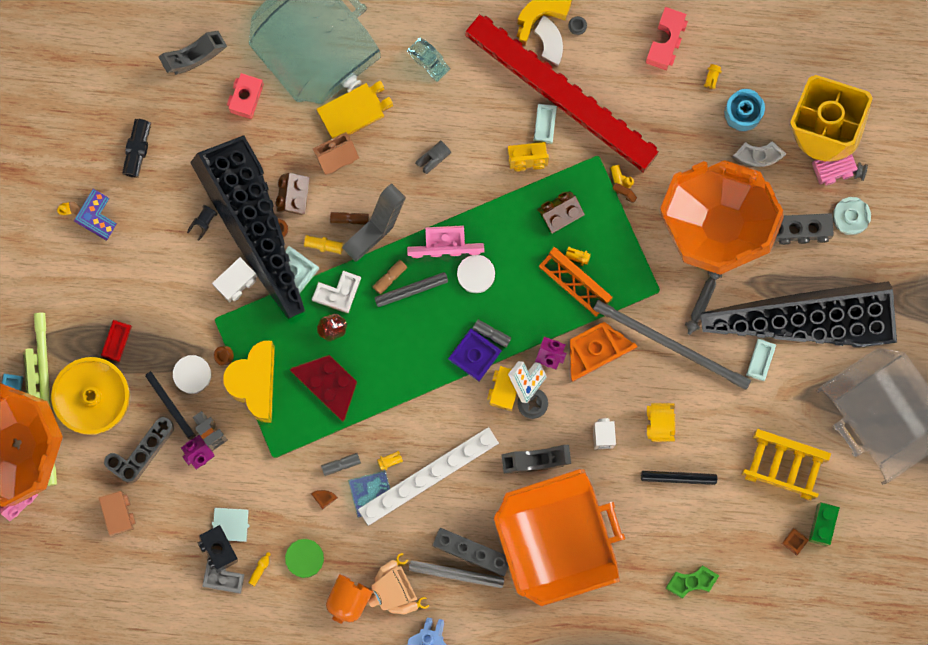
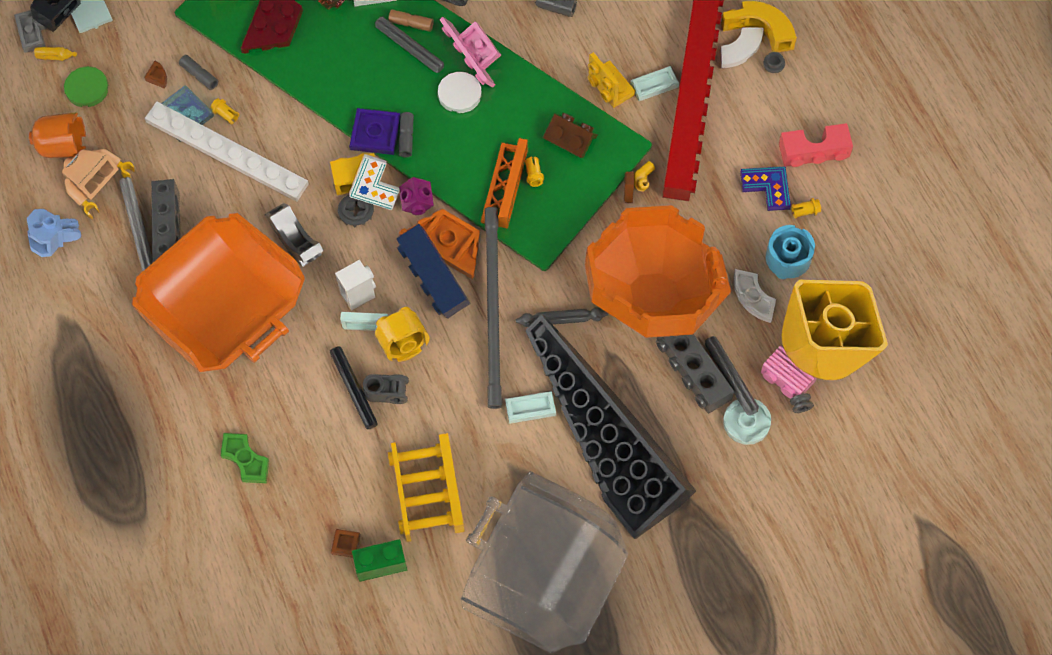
camera: 65 degrees right, 15 degrees down
none -> light aqua tile [340,312,388,331]
none -> dark grey piece [363,374,409,404]
none -> dark blue brick [396,224,471,318]
none -> dark grey axle [705,336,759,416]
none -> dark purple tile [740,166,791,211]

